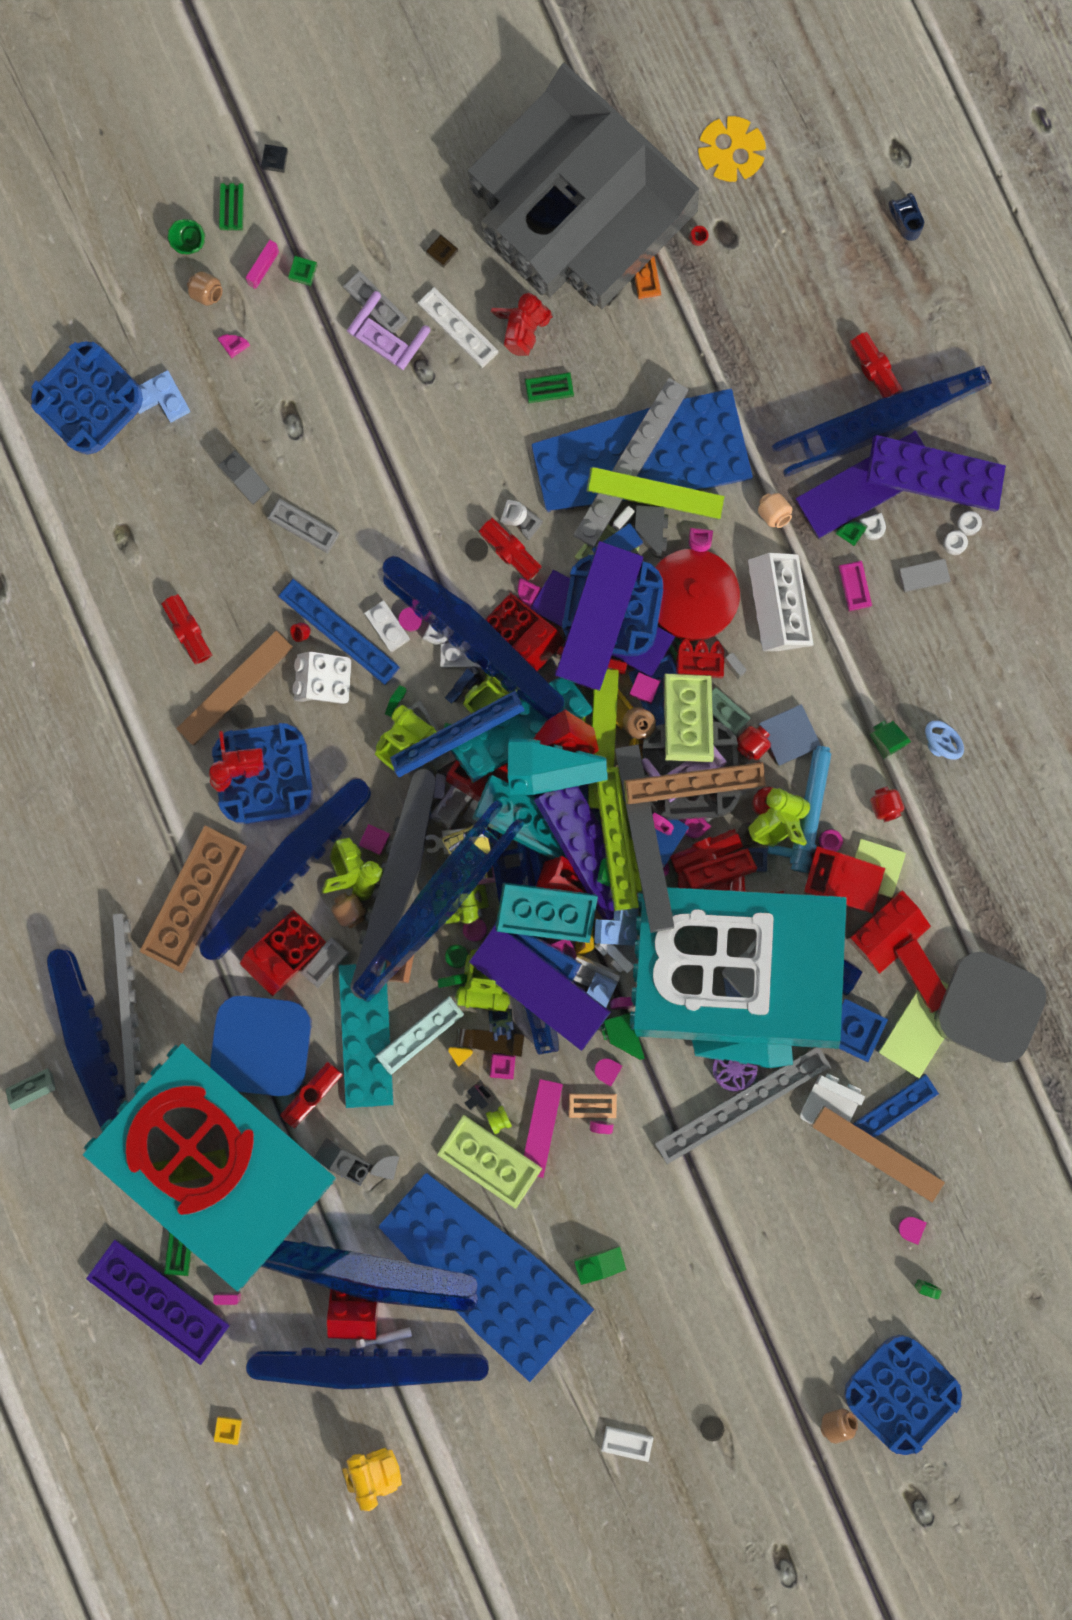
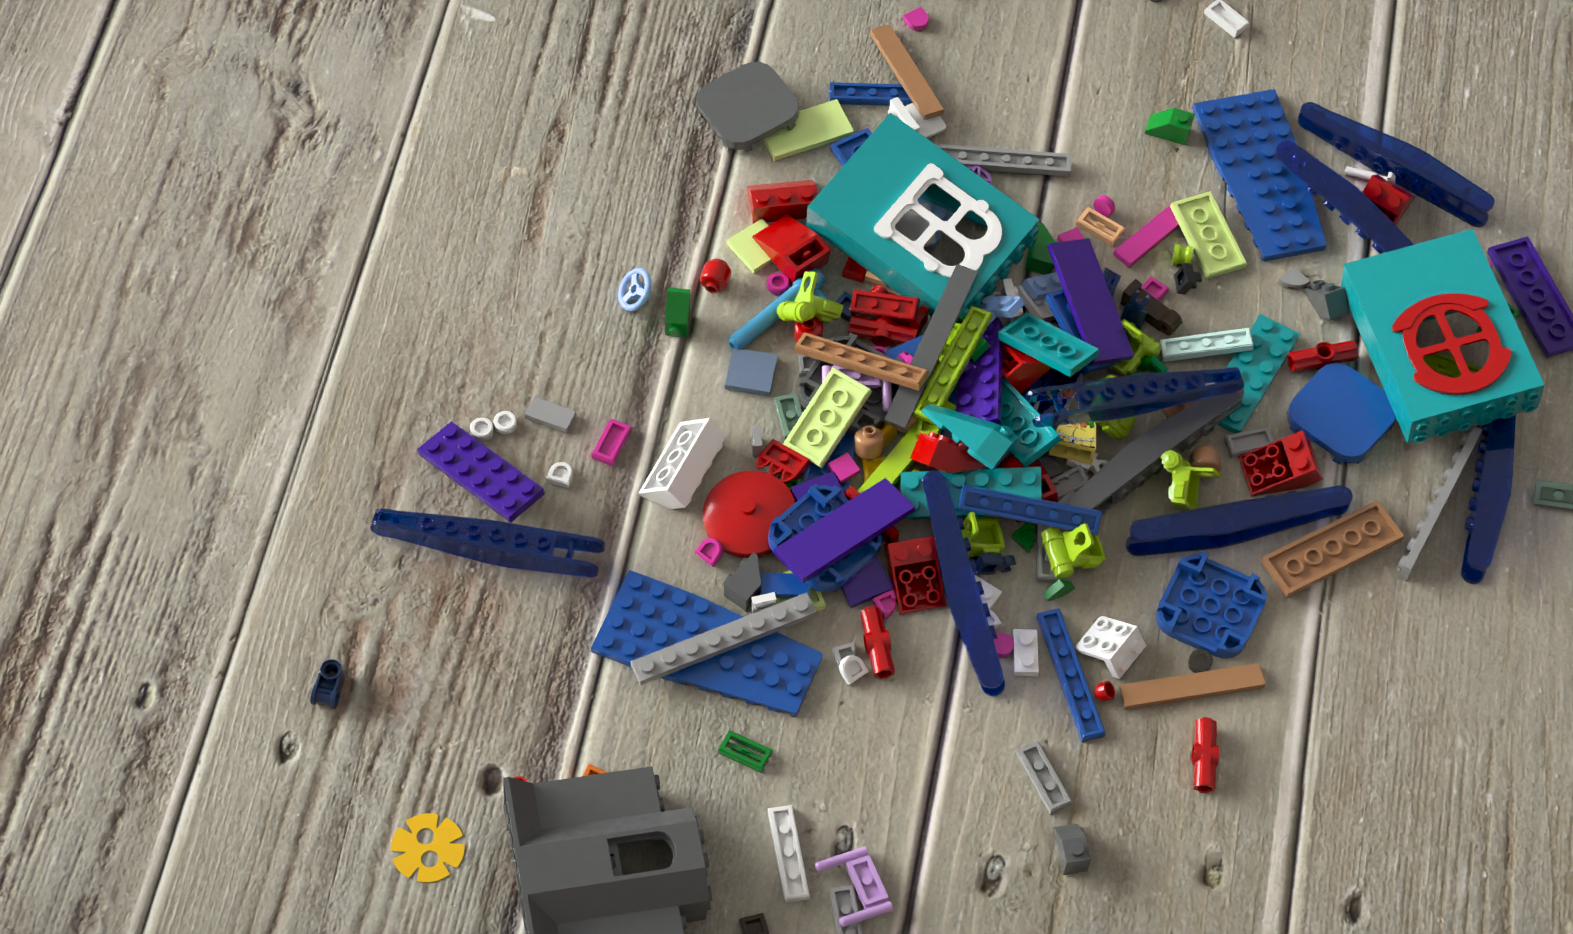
camera: 150 degrees left, 25 degrees down
red piece [209,731,264,792] -> none
yellow tile [214,1416,242,1445] -> none
yellow piece [342,1448,402,1511] -> none
dark pink tile [359,824,390,856] -> none
yellow slope [448,1047,473,1067] -> none
clear smoke tile [465,538,488,562] -> none
red piece [491,293,553,356] -> none
lime tile [586,467,725,519] -> none
dark pink tile [610,997,635,1010] -> none
red head [736,726,771,761] -> none
clear smoke tile [737,822,758,846] -> none
light nougat head [758,493,792,528] -> none
dark purple tile [795,430,925,539] -> none
green tile [835,522,868,546] -> none
red piece [849,332,903,402] -> none
red tile [895,939,946,1013] -> none

